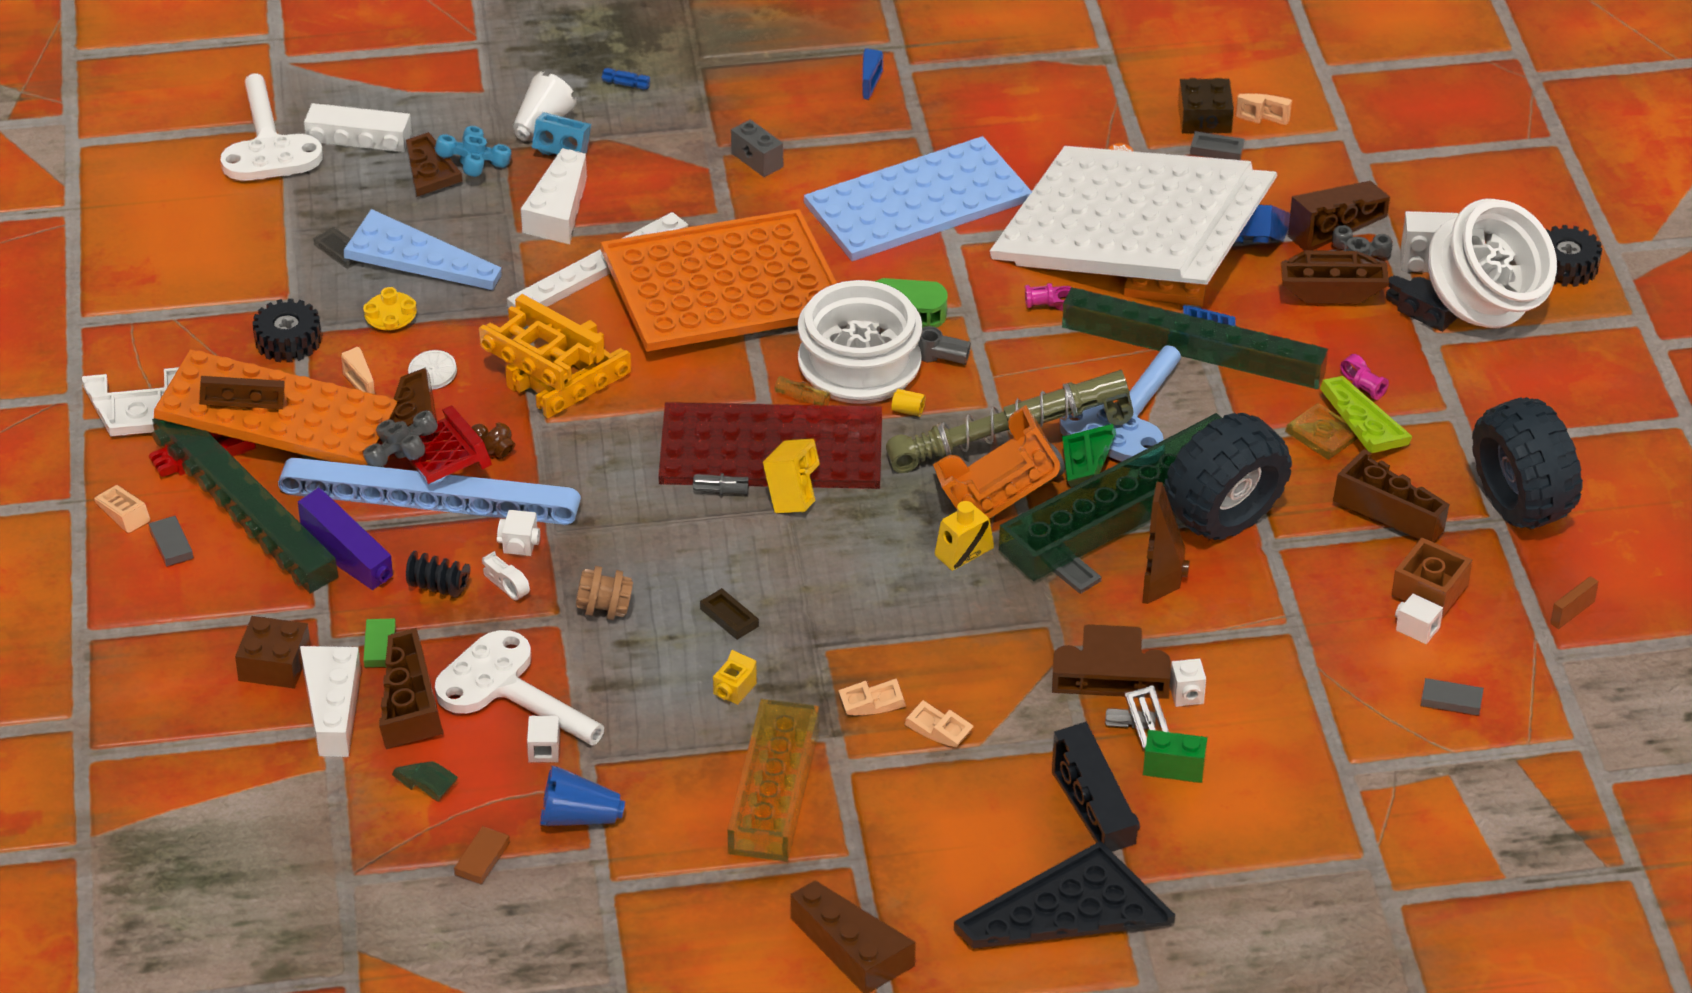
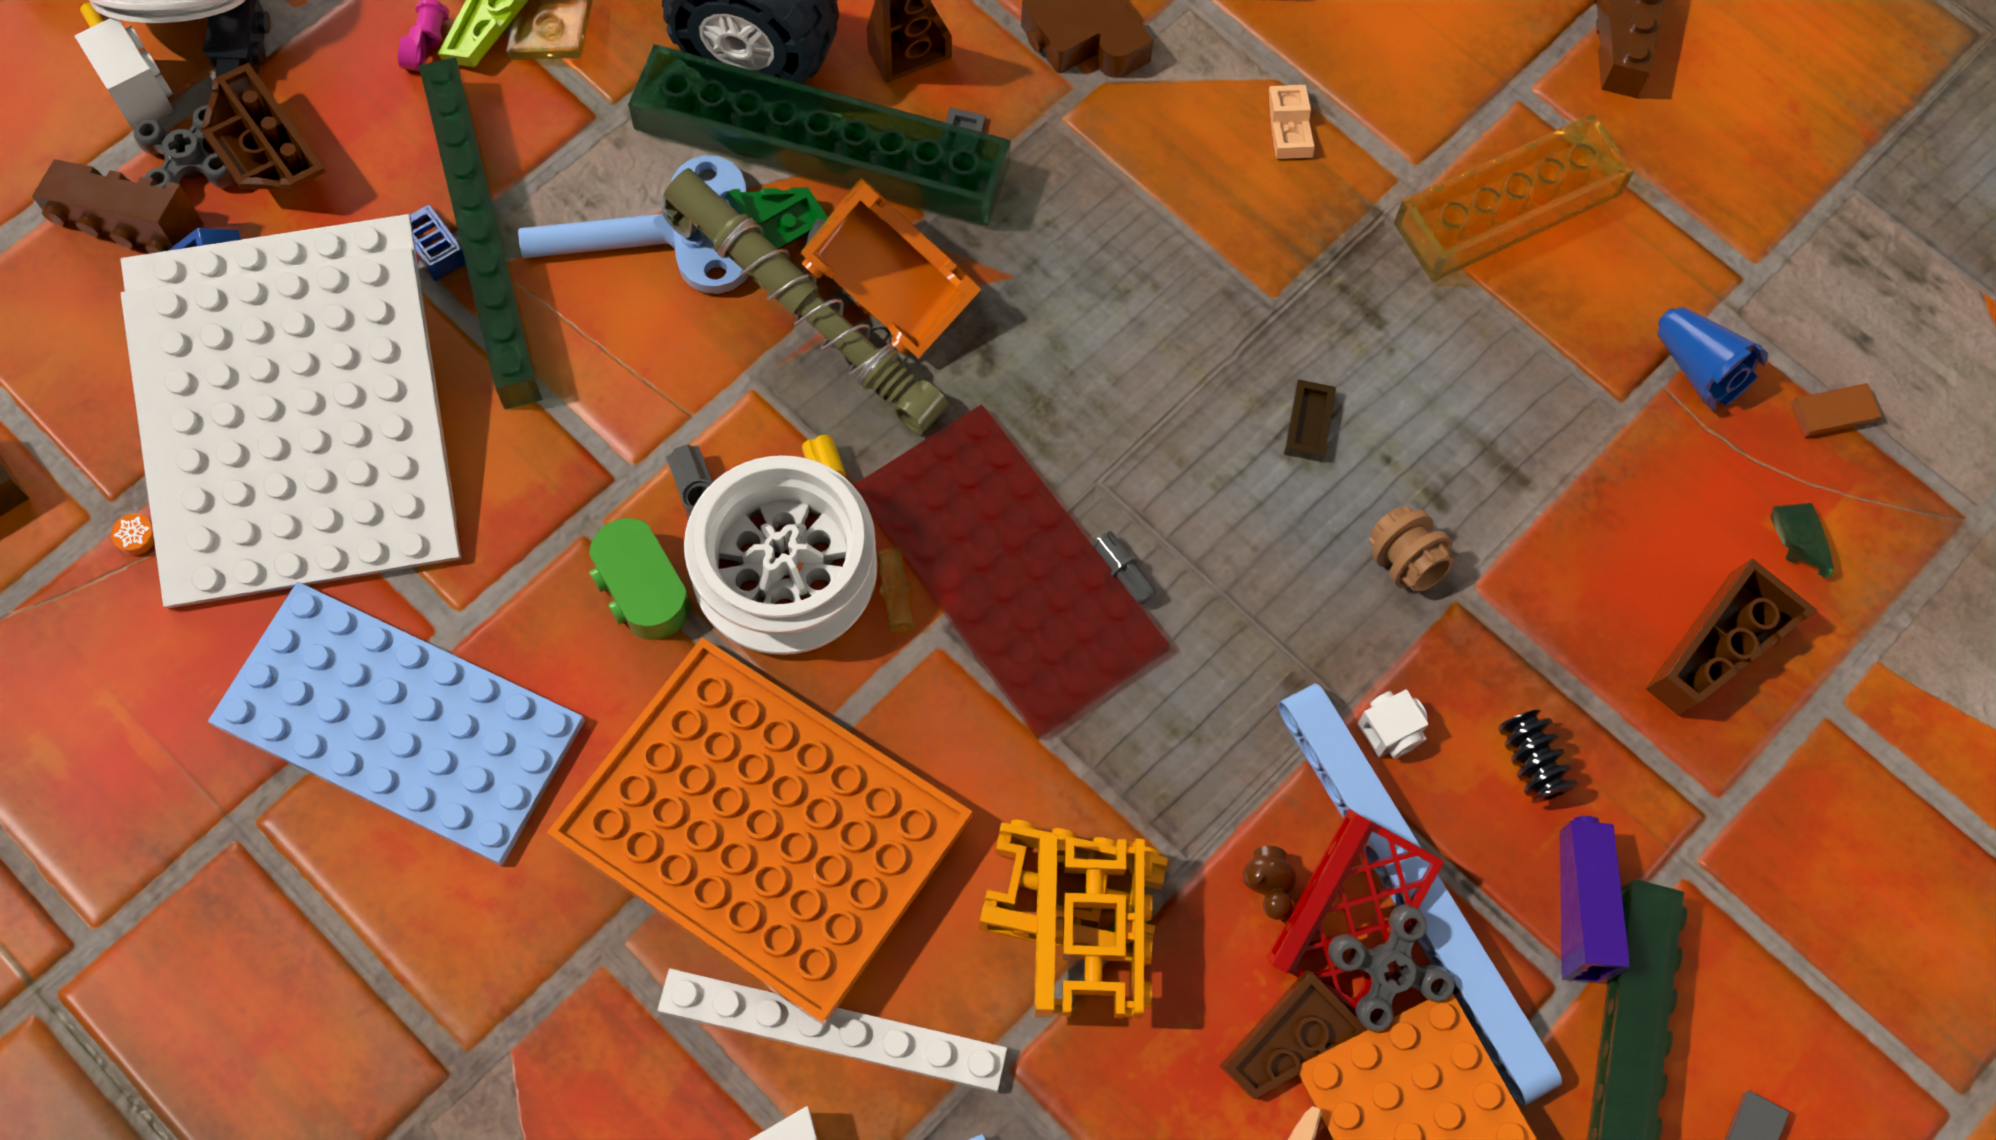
camera: 130 degrees left, 25 degrees up
reddish brown brick [235,616,311,689] -> none
white wedge [300,646,361,757] -> none
bright green tile [364,618,396,667] -> none
white wheel [408,350,457,389] -> none
white piece [435,630,604,746] -> none
white piece [482,551,530,600] -> none
white brick [527,716,560,762] -> none
yellow window [713,650,757,705] -> none
dark grey brick [731,119,783,177] -> none
yellow panel [763,439,820,513] -> none
light nougat slope [839,678,906,715] -> none
blue slope [862,48,883,100] -> none
yellow torso [935,501,994,571] -> none
dark pink connector [1025,283,1077,311] -> none
dark grey tile [1190,132,1245,160] -> none

